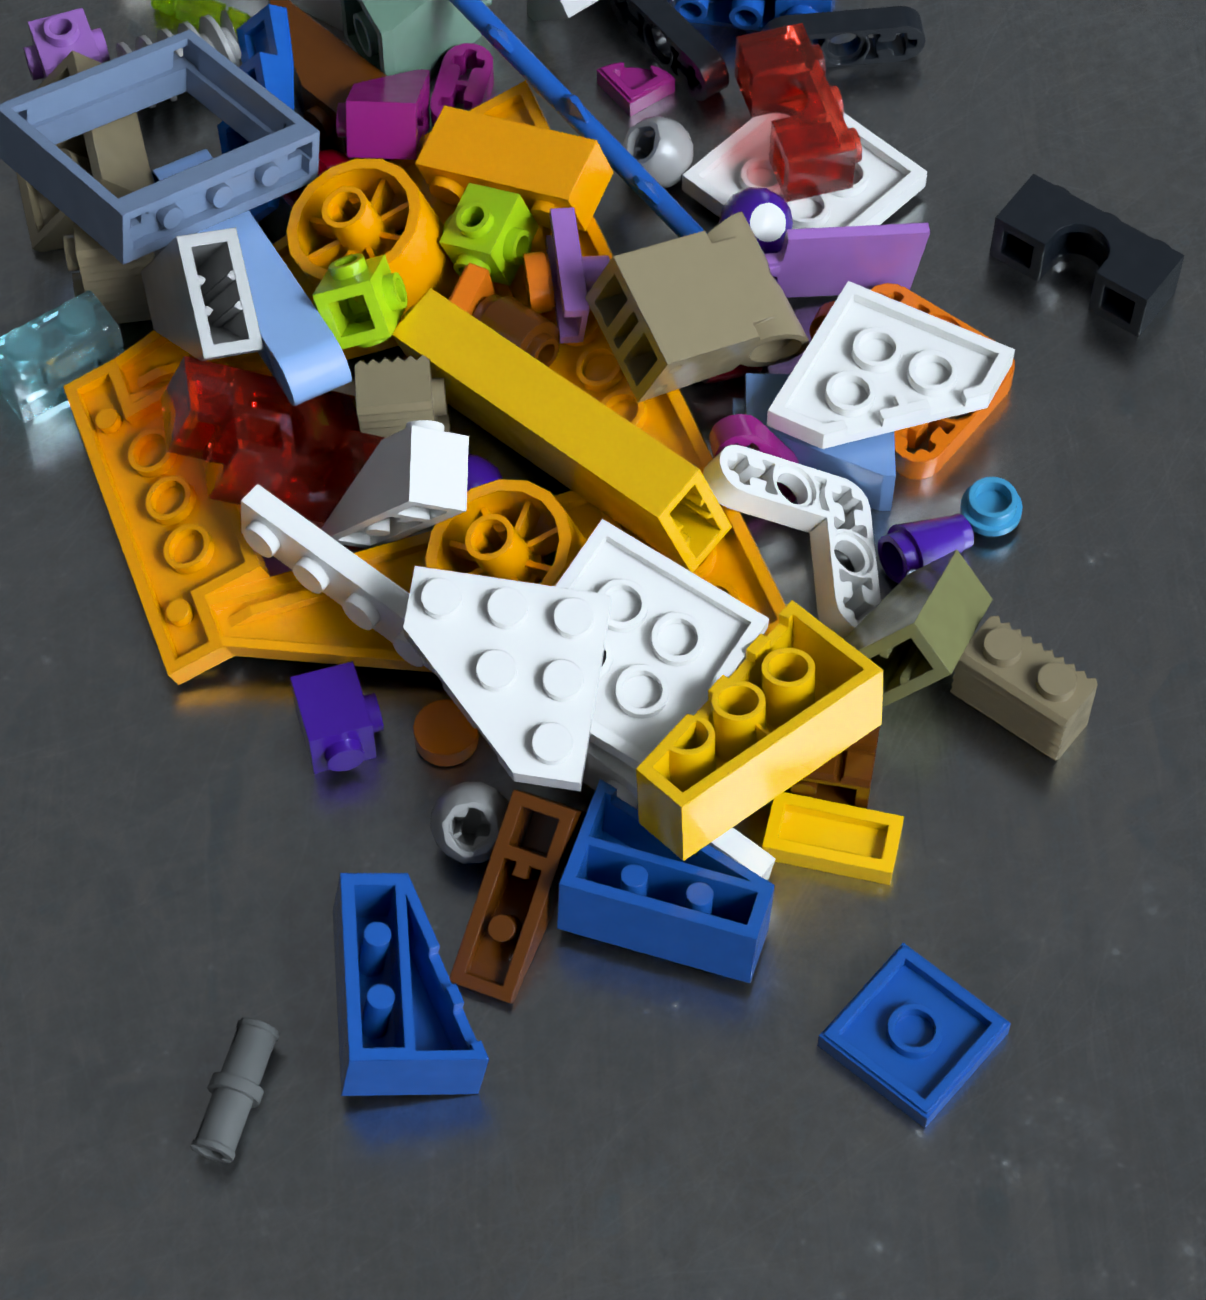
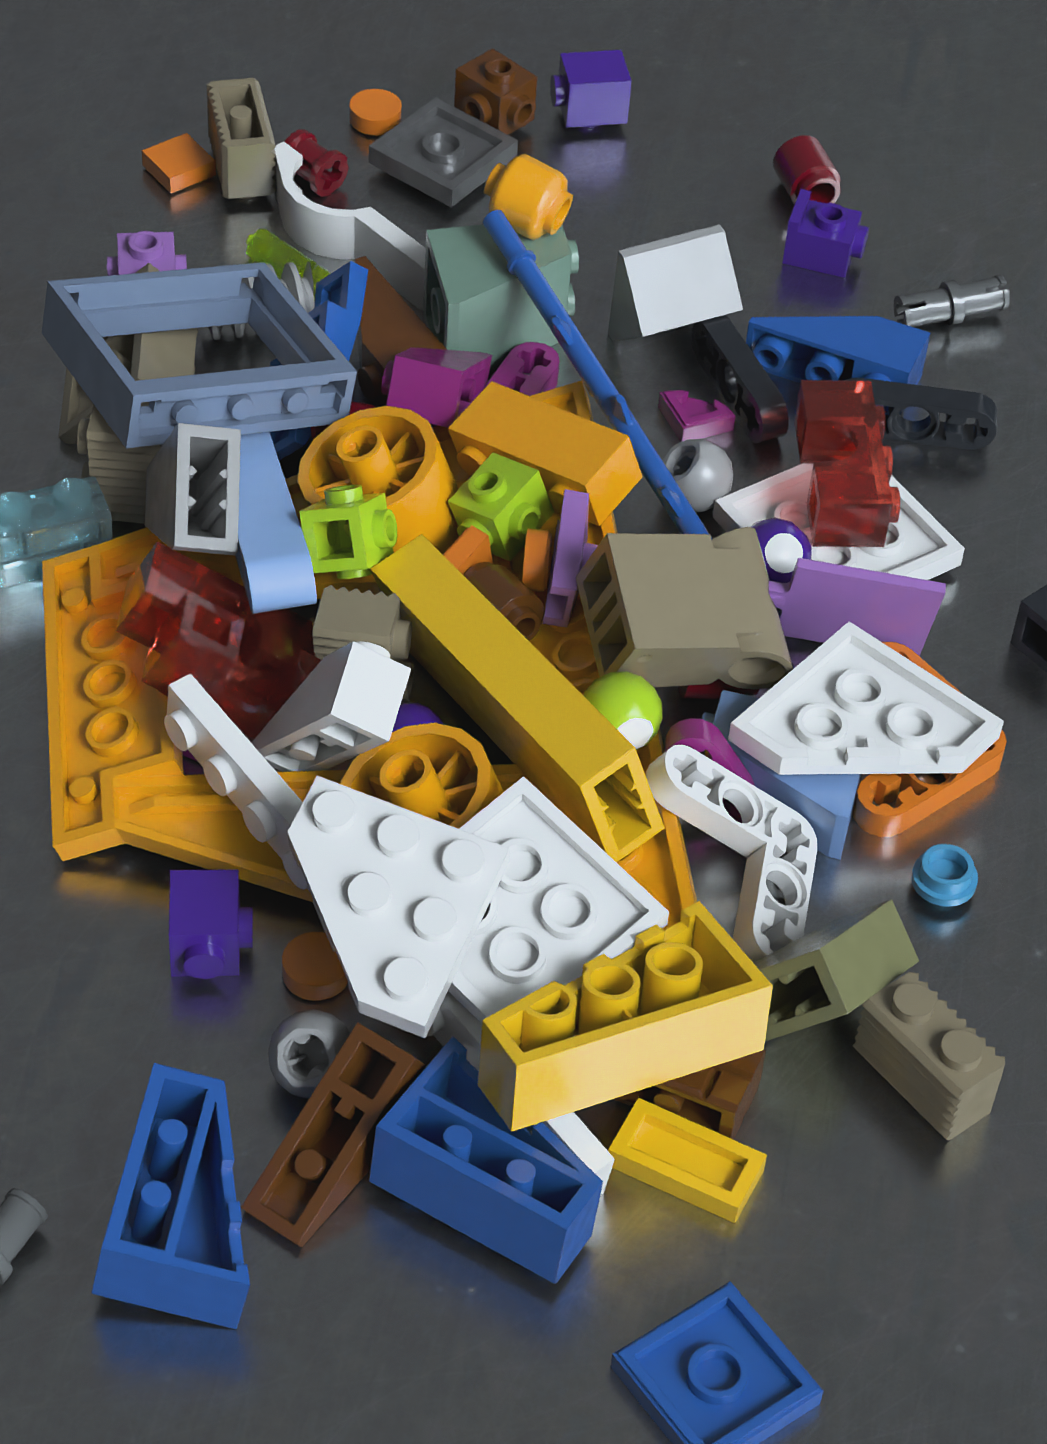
camera: 10 degrees right, 10 degrees down
dark purple cone [877,513,974,583] -> none
none -> lime piece [583,671,662,750]

